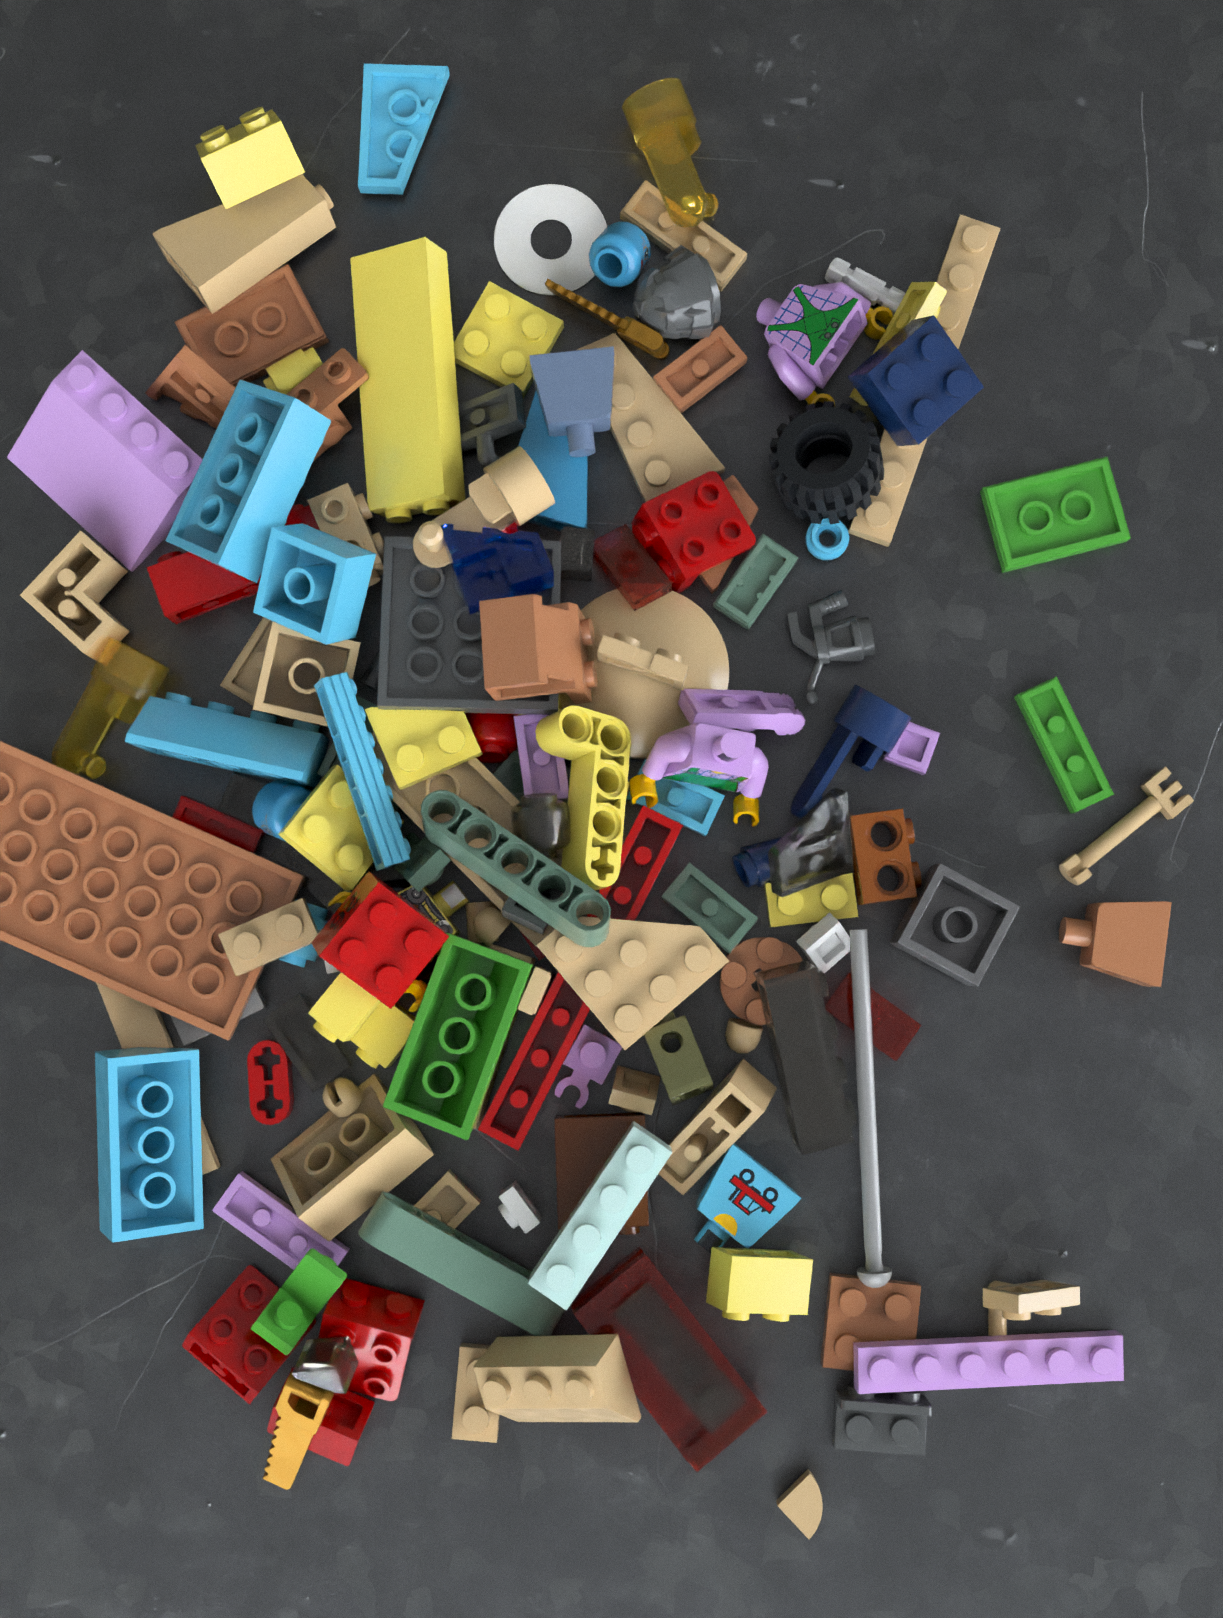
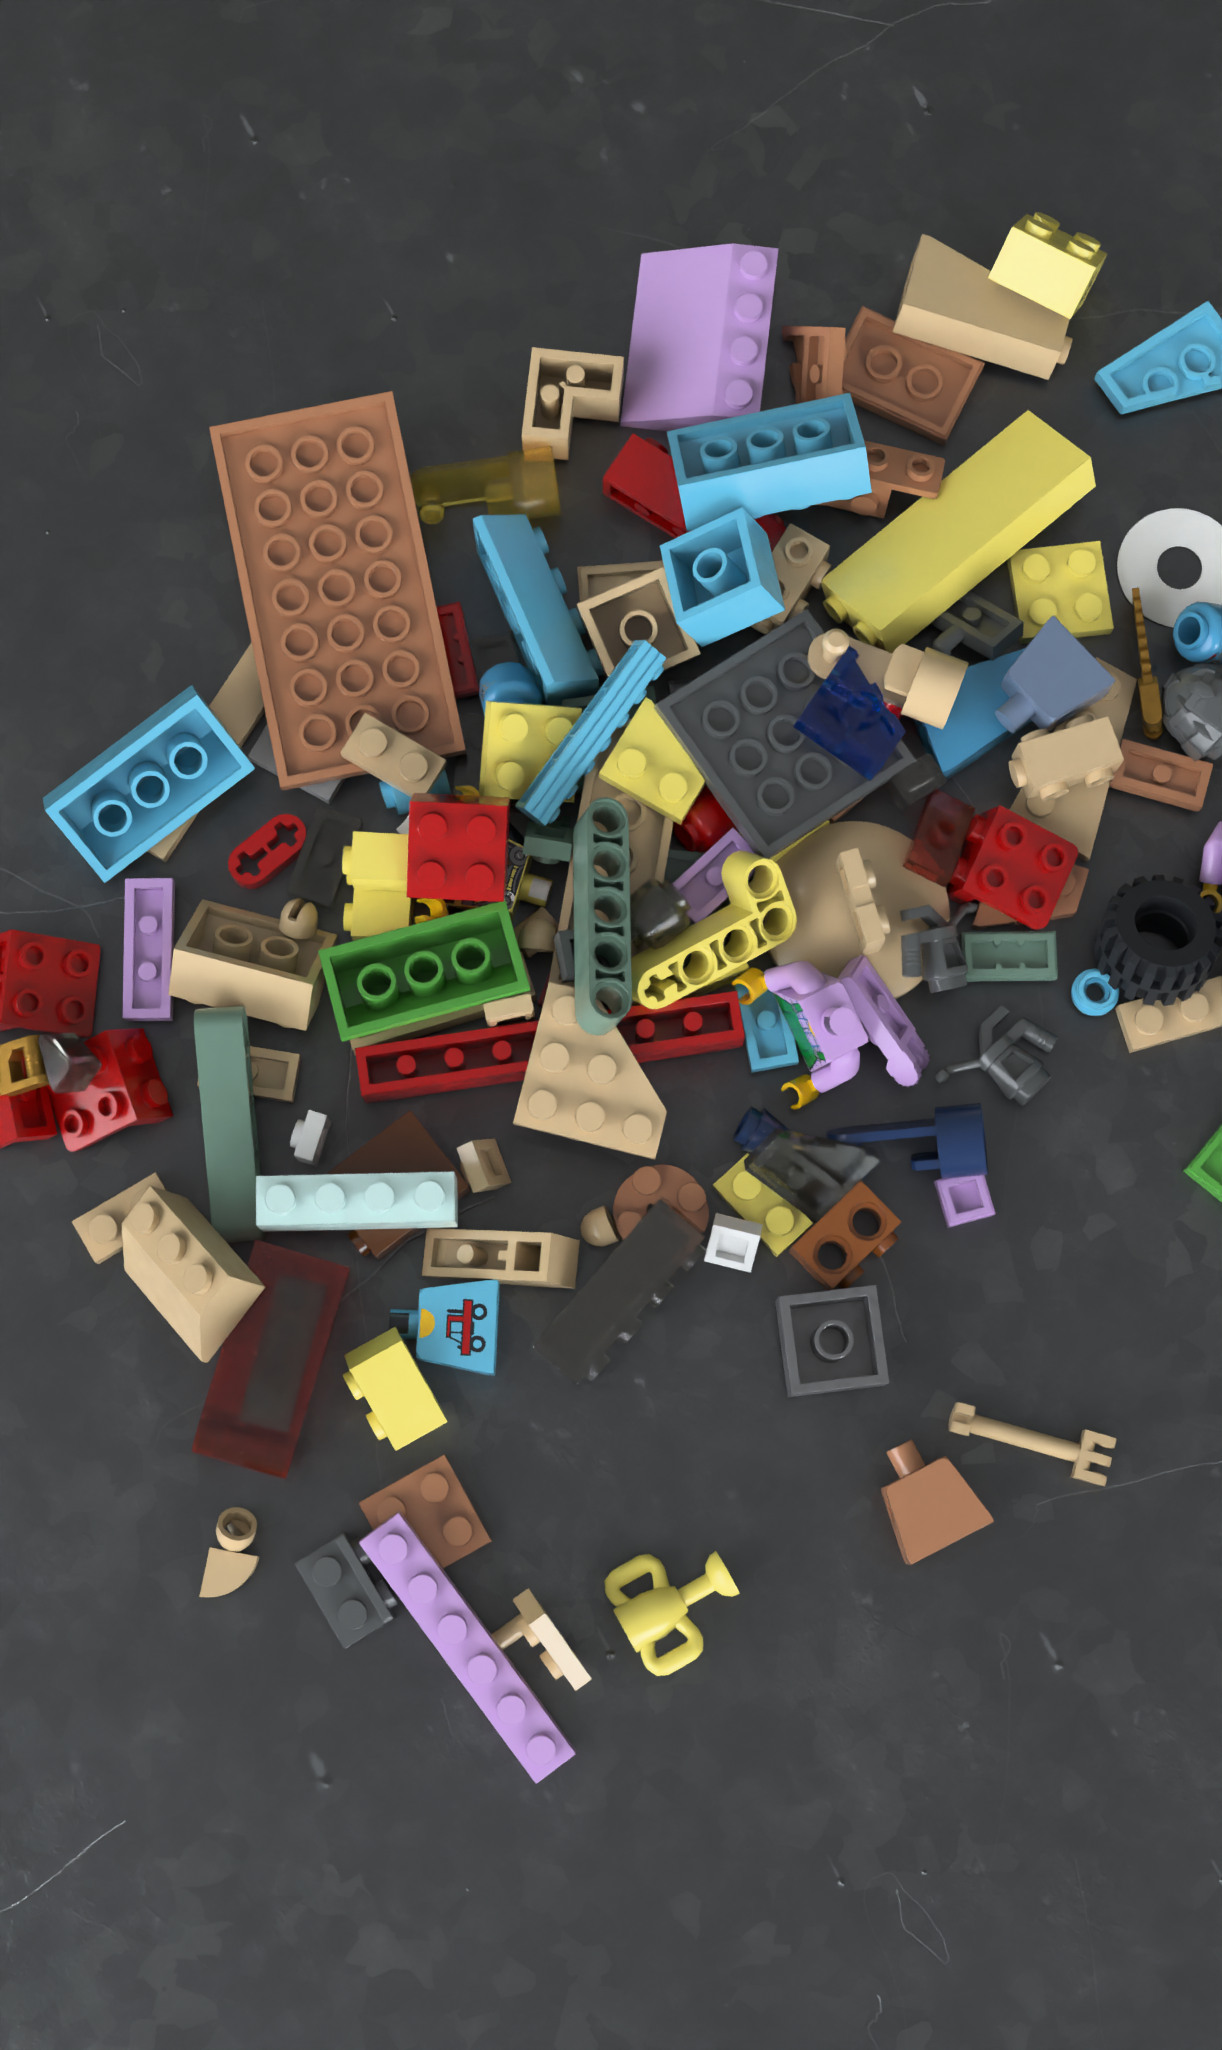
camera: 50 degrees right, 5 degrees down
bright green bracket [250,1248,347,1356] -> none
light yellow brick [263,347,323,394] -> none
nougat piece [479,594,598,705] -> none
lavender plate [555,1024,622,1109] -> none
olive torso [644,1010,713,1106] -> none
sand green plate [661,862,758,954] -> none
clear red plate [822,972,922,1061] -> none
light grey bar [849,929,892,1288] -> none
bright green tile [1014,676,1114,814] -> none
none -> tan hinge [216,1507,257,1551]
none -> light yellow piece [605,1551,740,1676]
none -> dark grey piece [900,901,978,993]
none -> tan brick [1009,715,1124,801]

